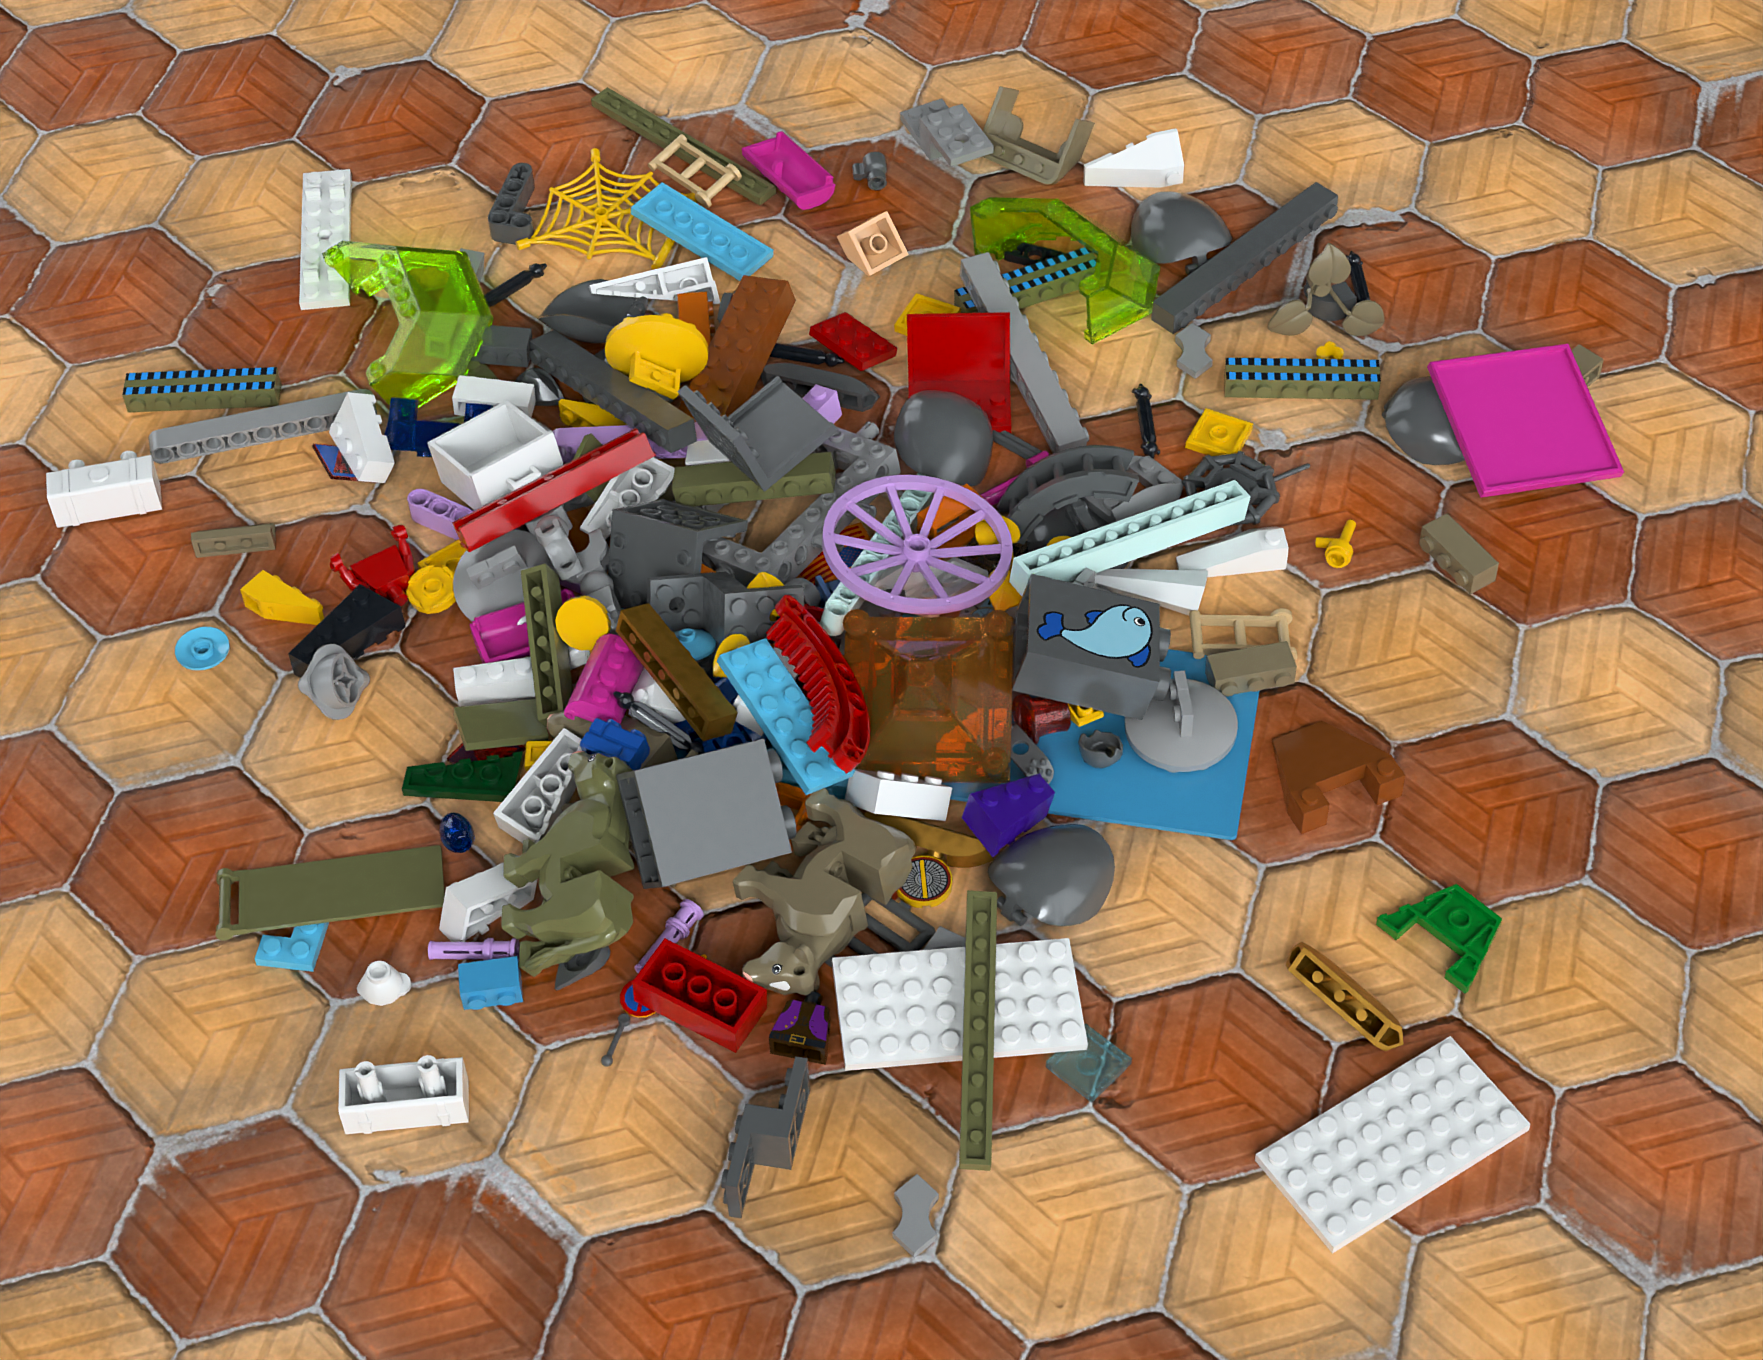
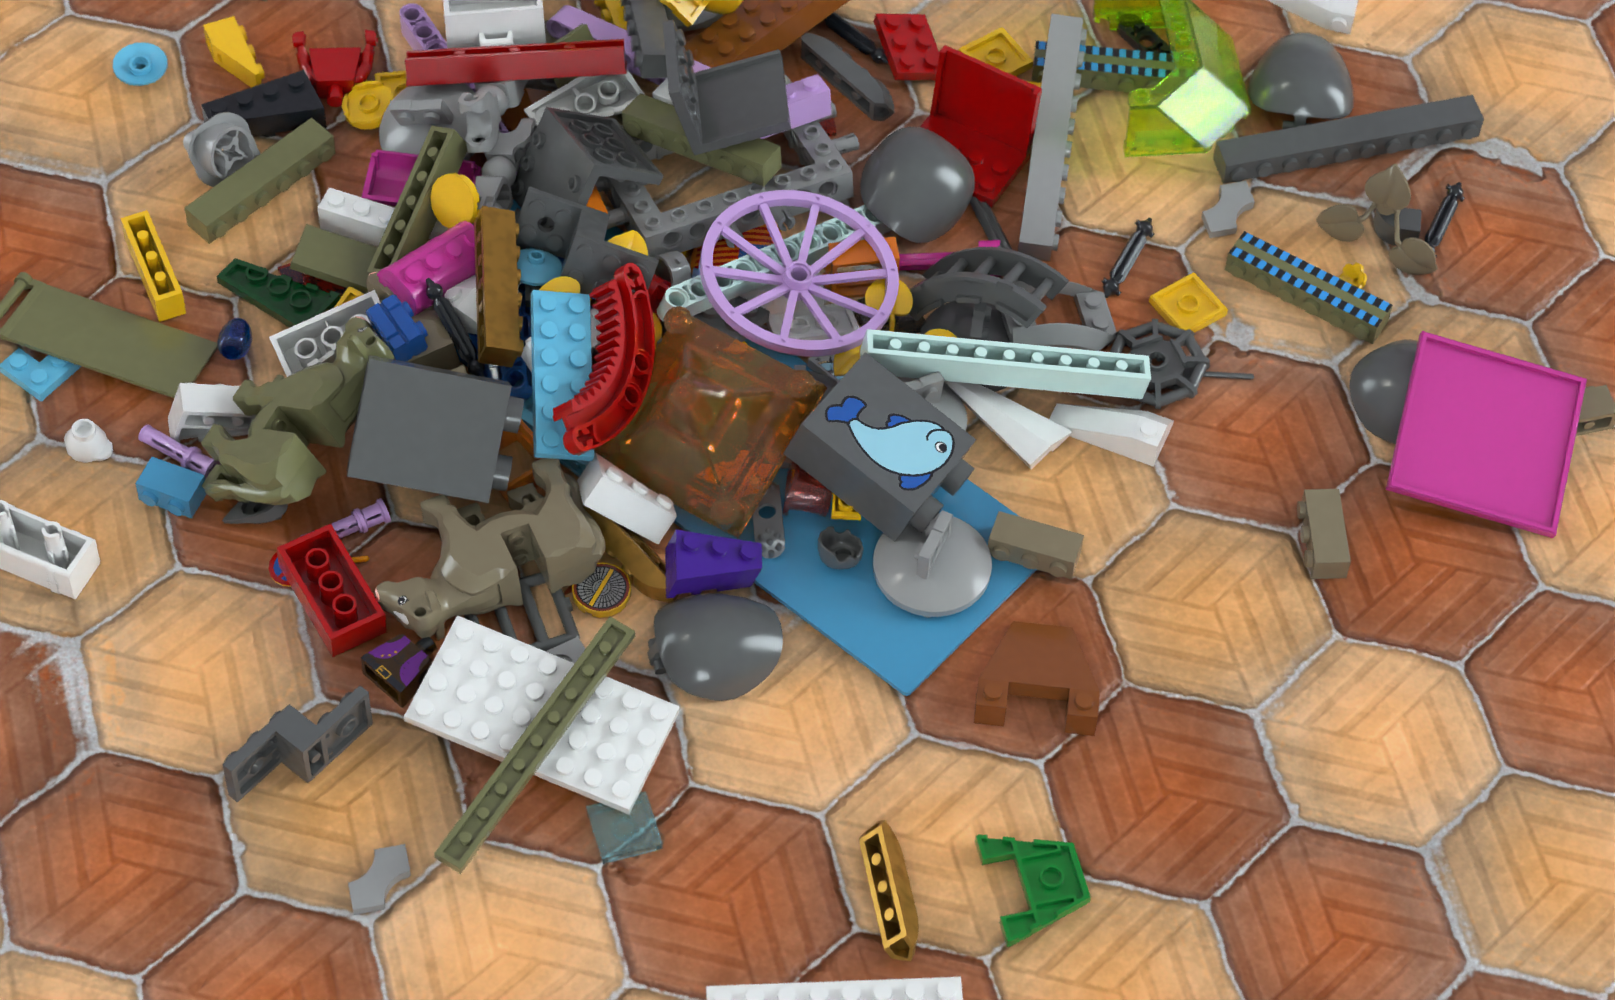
camera: 25 degrees right, 5 degrees up
dark grey hinge [601,1014,630,1067] -> none
tan piece [1189,608,1297,661] -> none
yellow piece [1315,520,1356,568] -> none
none -> yellow brick [120,210,186,322]
none -> olive brick [185,118,336,244]

